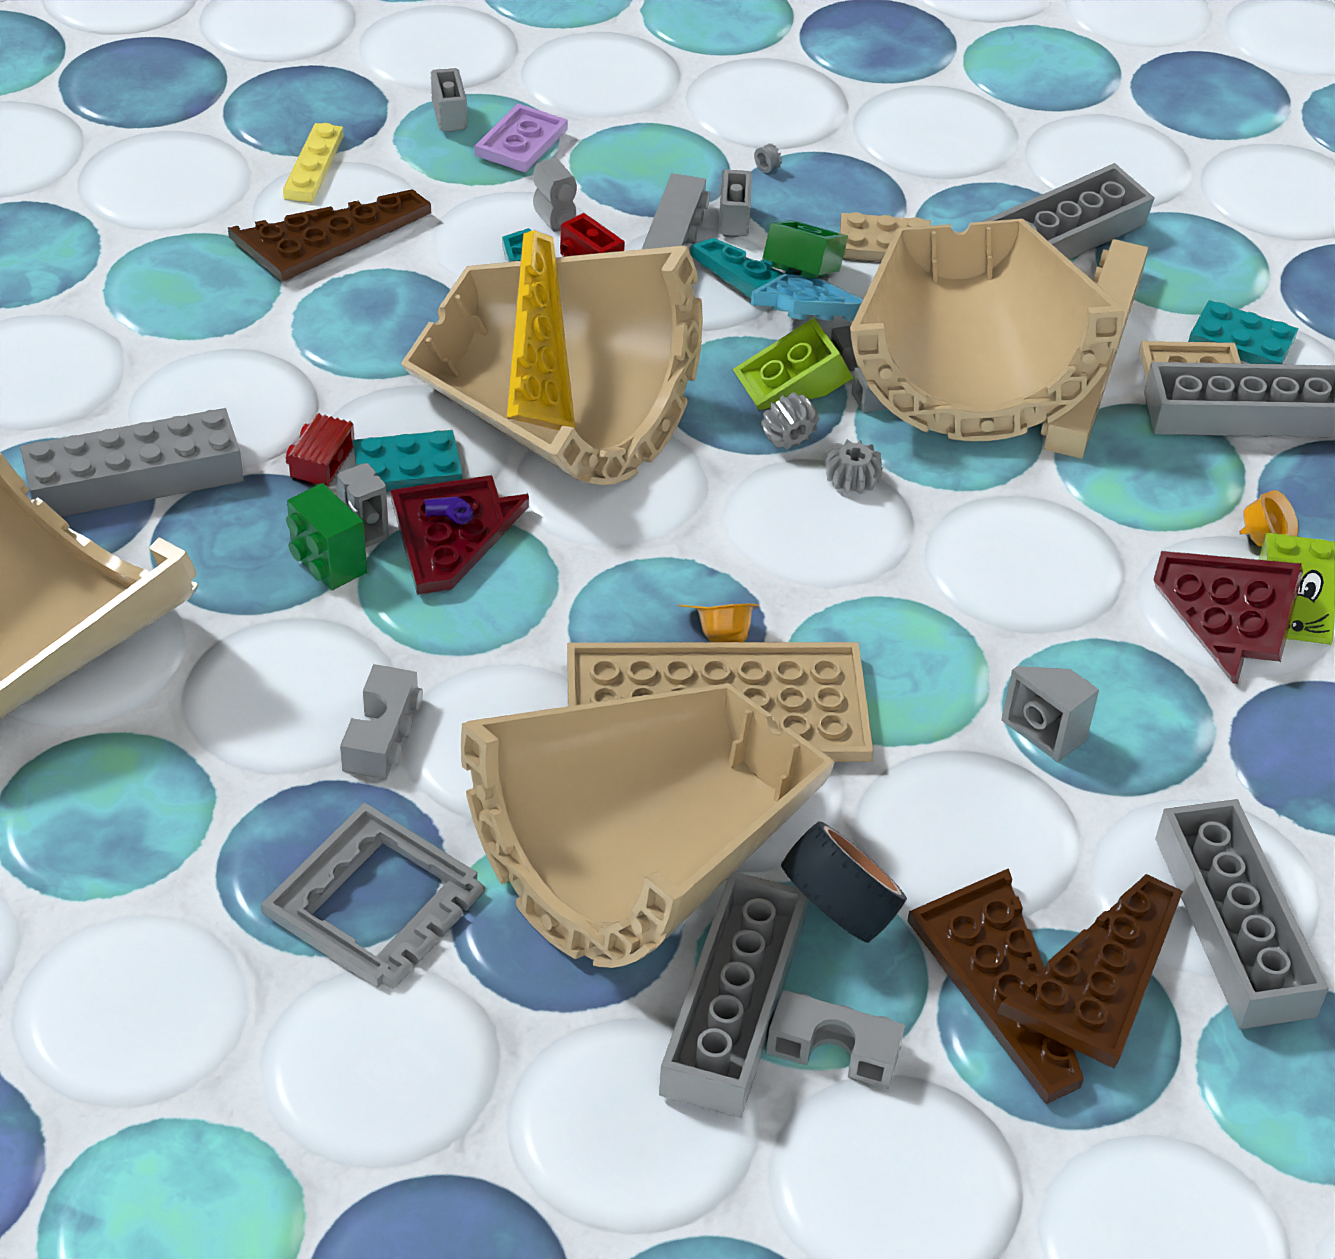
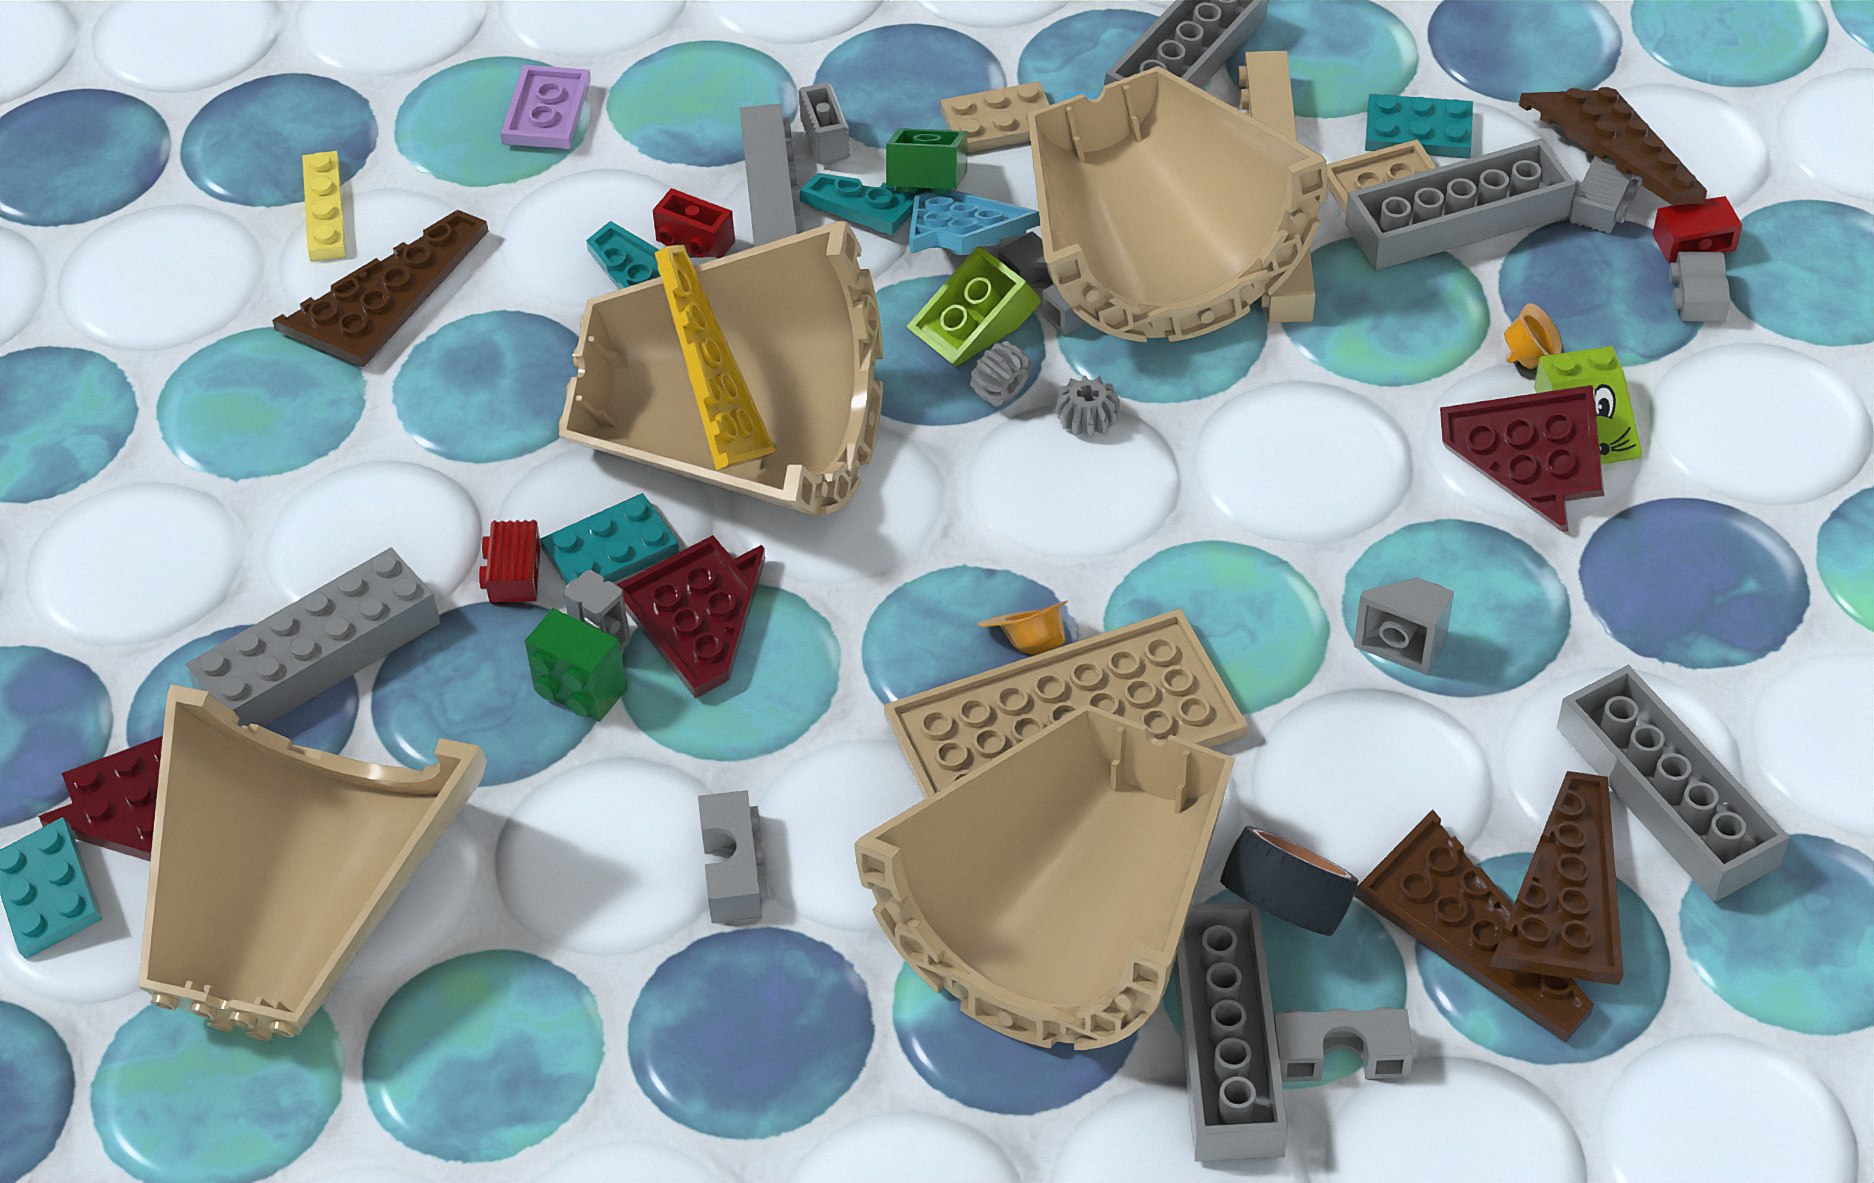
camera: 15 degrees left, 5 degrees up
light grey hinge [261,802,485,989] -> none
dark purple arm [424,497,474,524] -> none
light grey brick [430,68,467,132] -> none
light grey brick [533,157,577,232] -> none
light grey bush [754,143,782,173] -> none

